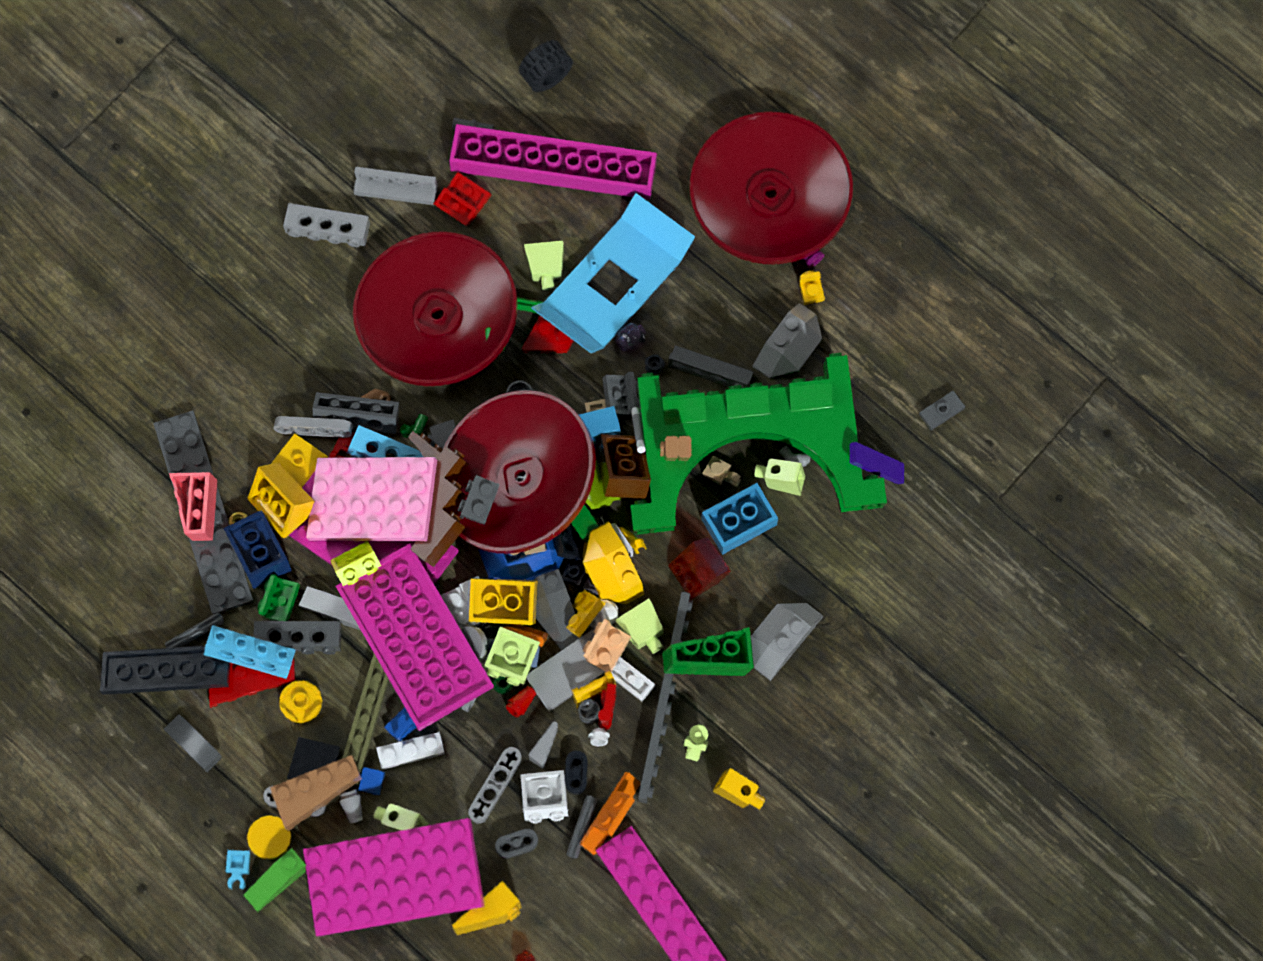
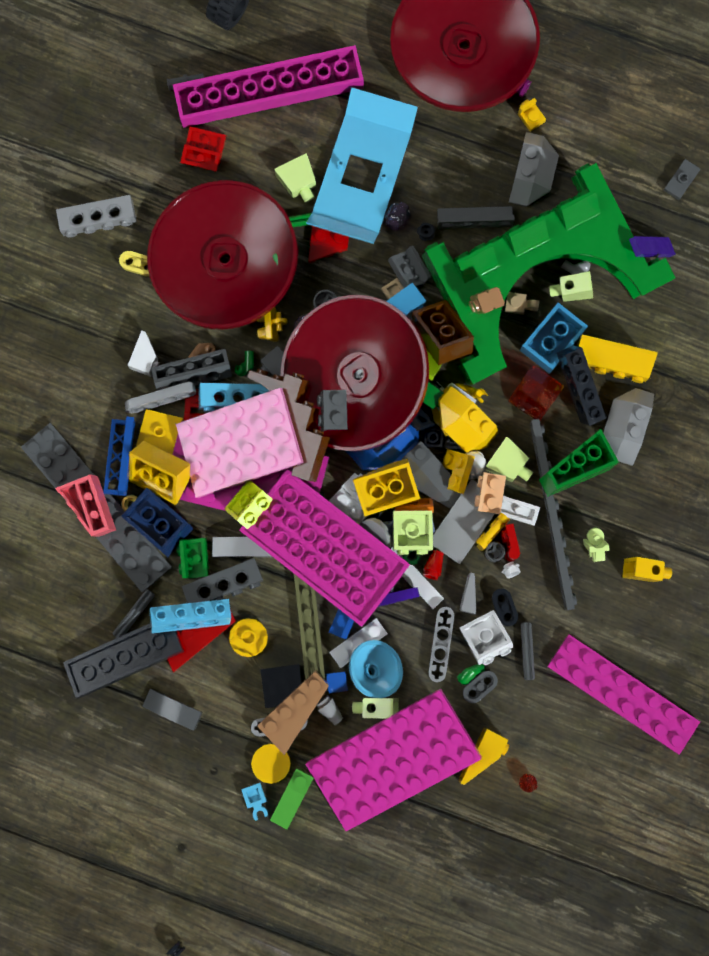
camera: 20 degrees left, 10 degrees up
light grey fence [354,167,437,205] -> none
orange bracket [580,772,641,855] -> none
bar [631,407,646,453] -> none
none -> blue fence [103,417,135,496]
none -> light yellow plate [119,251,149,276]
none -> white slope [128,331,159,377]
none -> yellow hips [257,307,287,342]
none -> medium azure dish [349,640,403,698]
none -> dark purple beam [378,587,420,607]
none -> white sticker [391,547,444,609]
none -> green arm [457,664,485,685]
none -> black brick [556,345,606,426]
none -> yellow slope [576,335,658,383]

